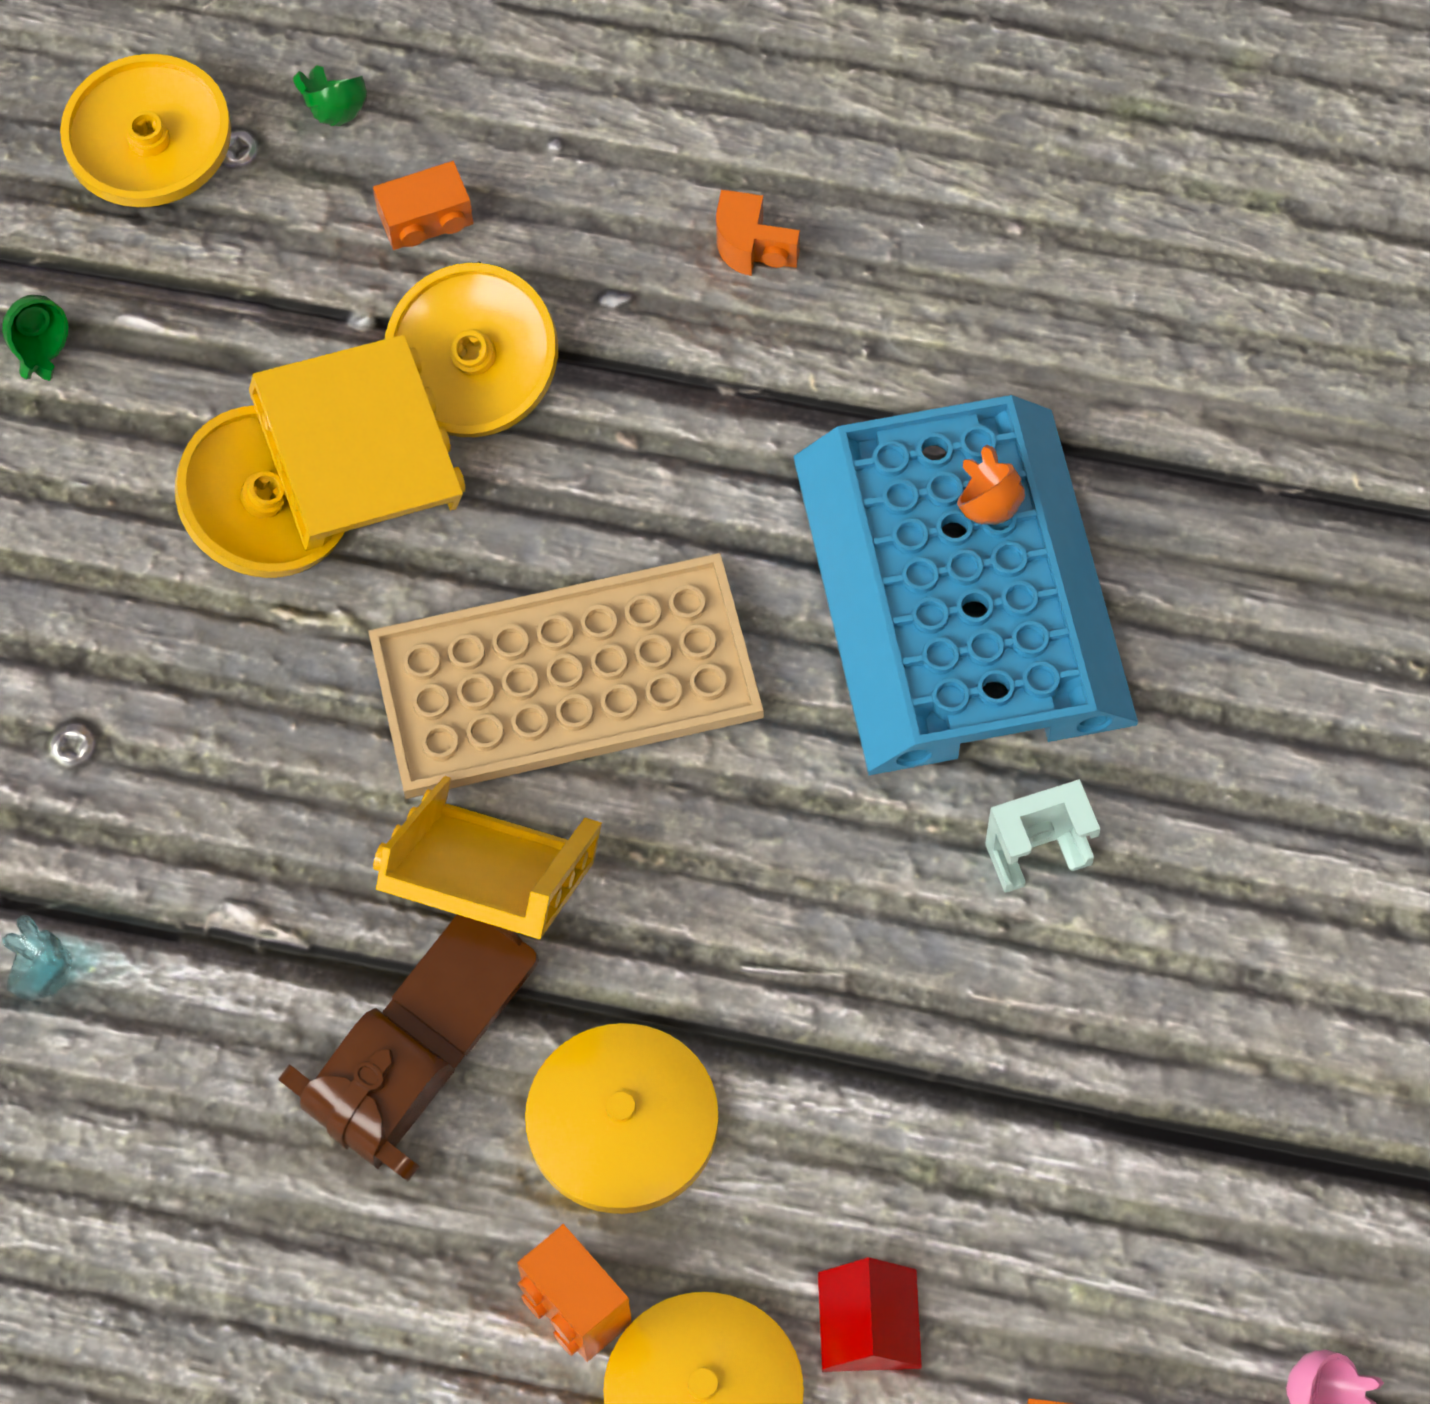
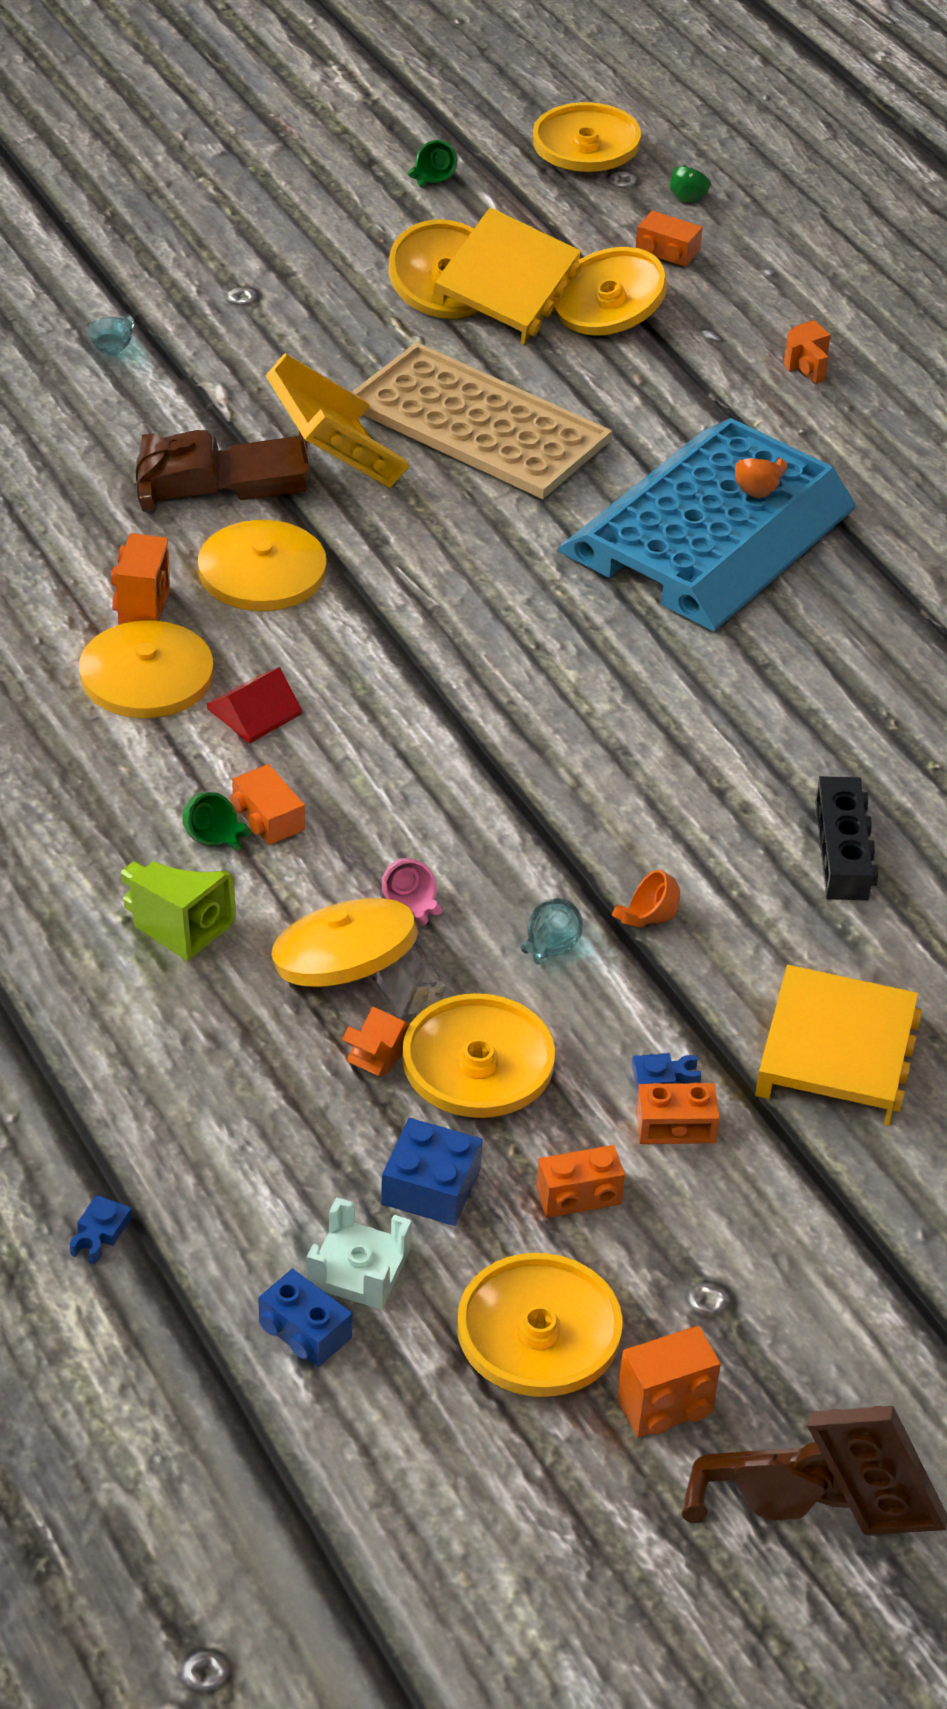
camera: 45 degrees right, 20 degrees down
light aqua panel [985,779,1100,893] -> none

